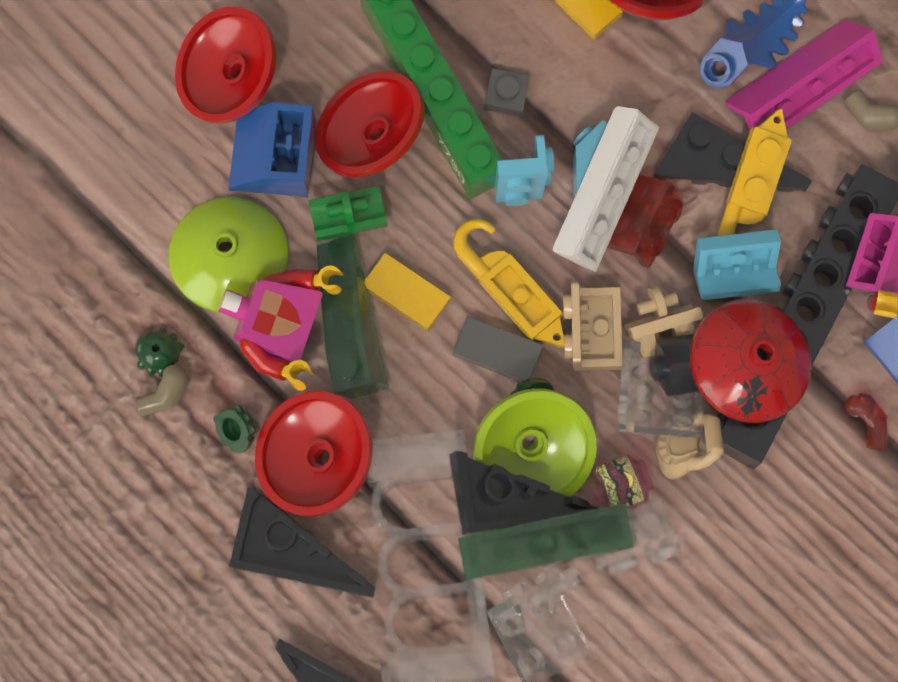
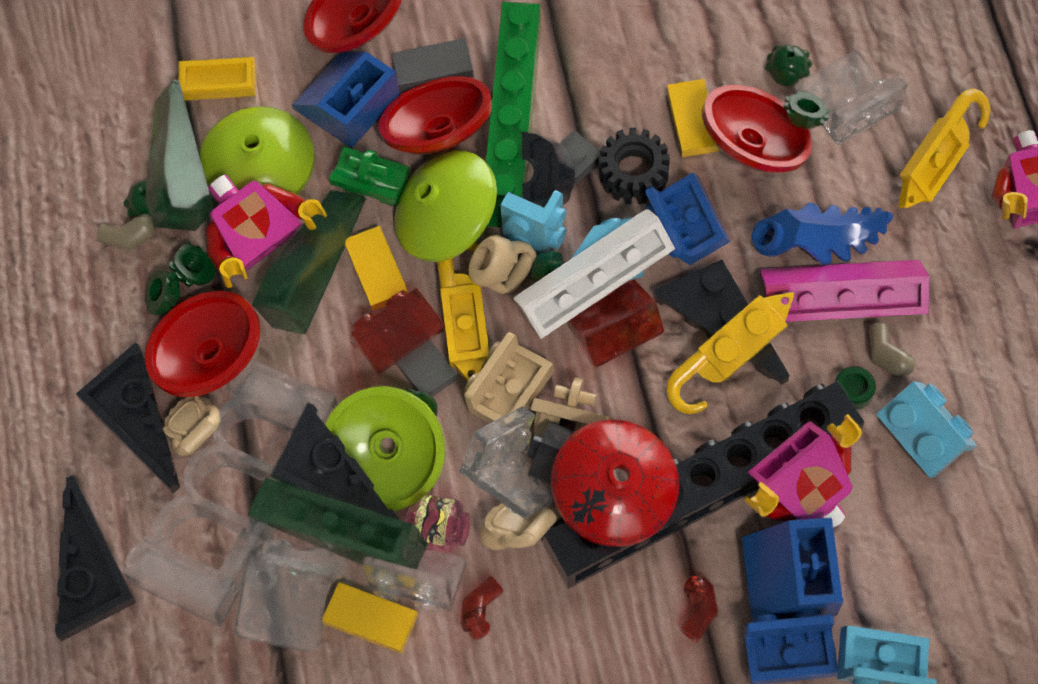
camera: 40 degrees right, 10 degrees down
medium azure bracket [693,229,781,300] -> none
none -> clear green slope [146,80,213,231]
none -> tan piece [162,396,220,457]
none -> dark green animal [168,242,215,287]
none -> yellow tile [178,57,256,101]
none -> yellow tile [321,582,418,654]
none -> clear red bracket [350,287,445,375]
none -> dark grey tile [391,38,474,92]
none -> lime dish [394,150,497,262]
none -> clear red arm [460,576,504,640]
none -> tan piece [469,235,536,294]
none -> black cylinder [522,132,575,208]
none -> dark green plate [532,250,565,283]
none -> black tyre [599,128,670,204]
none -> blue bracket [645,172,731,265]
none -> dark green tile [835,366,876,409]

